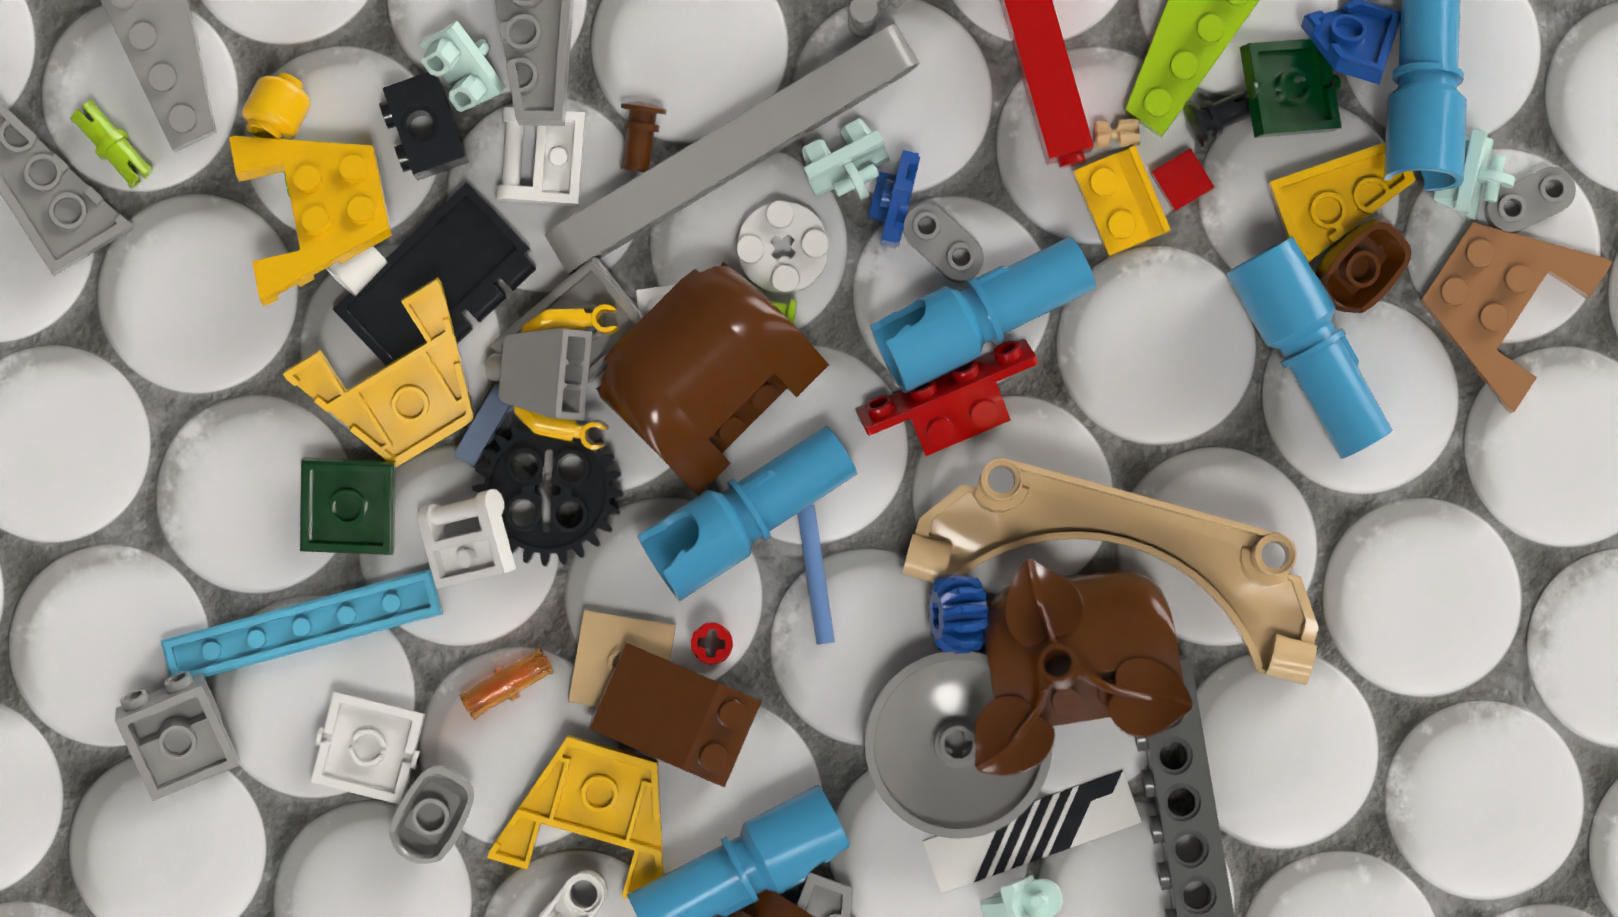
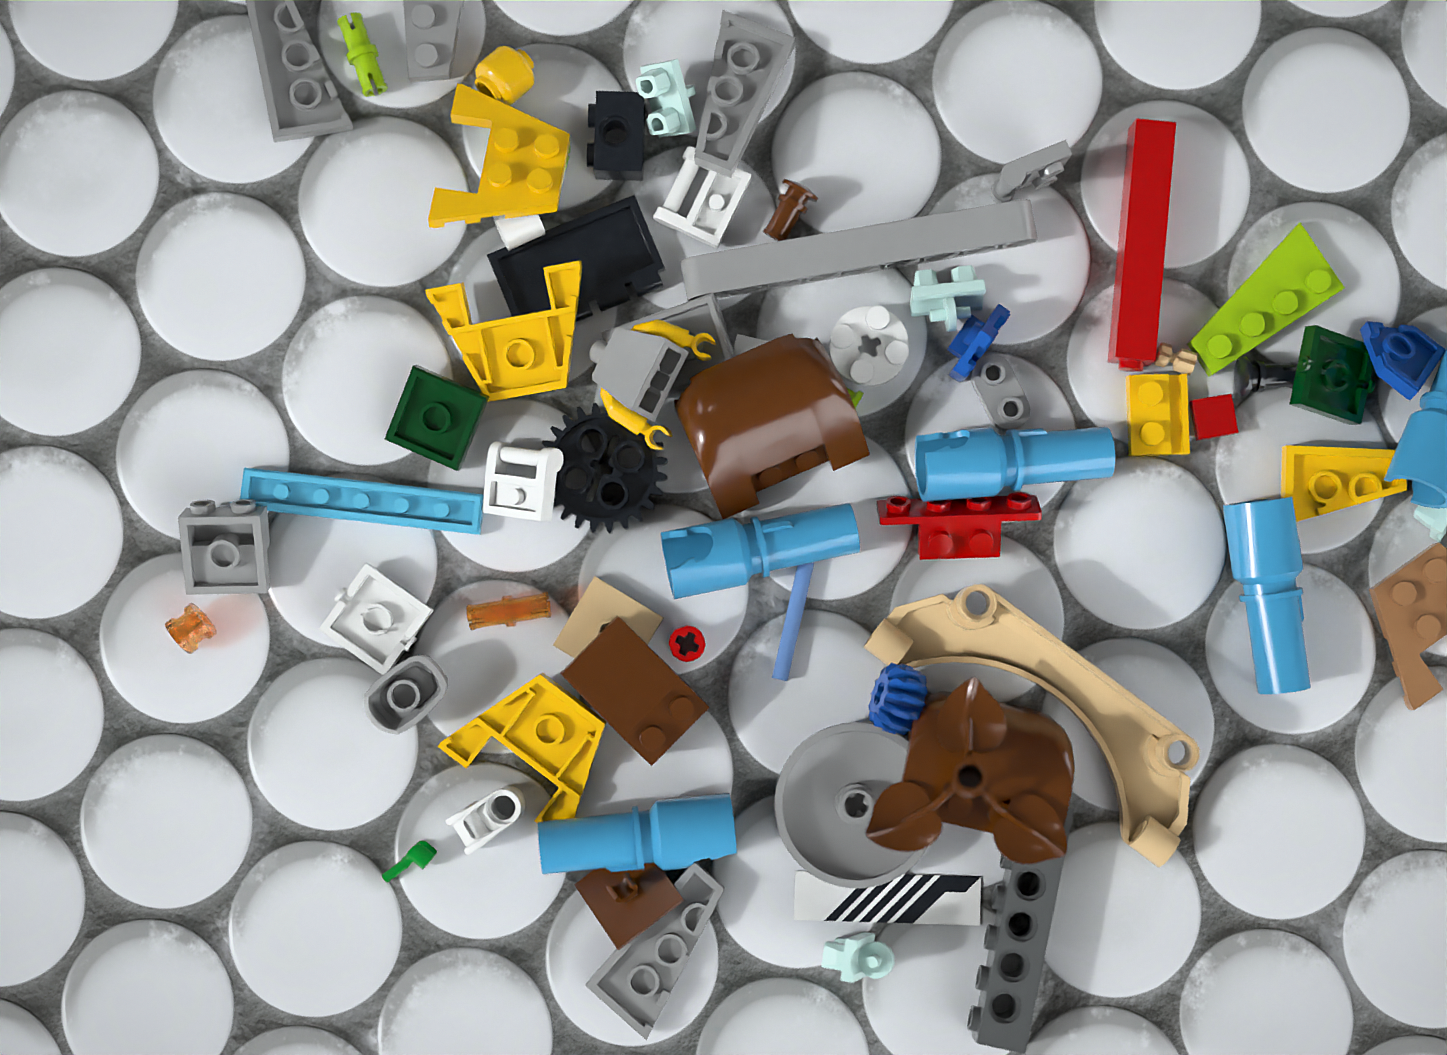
camera: 20 degrees right, 0 degrees up
sand blue beam [454,382,513,468] -> none
reddish brown piece [1315,219,1411,313] -> none
none -> clear orange wheel [165,603,217,654]

